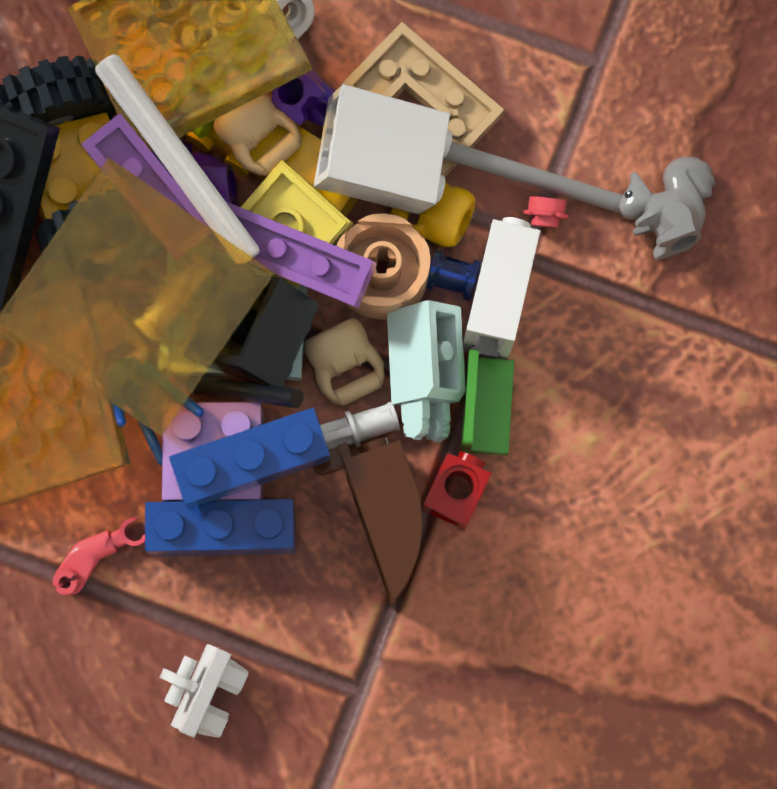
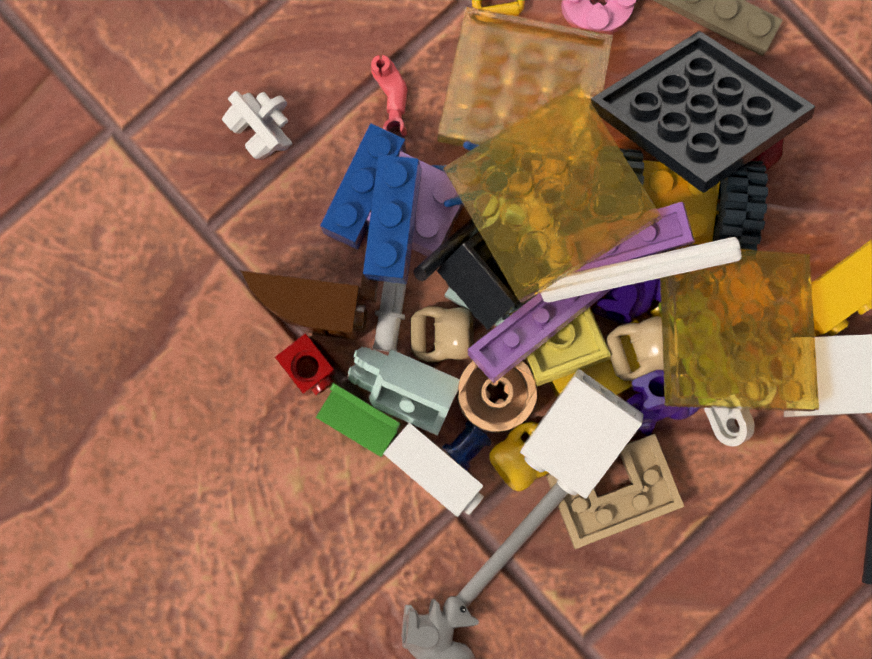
camera: 120 degrees right, 5 degrees up
coral plate [523,196,569,228] -> none

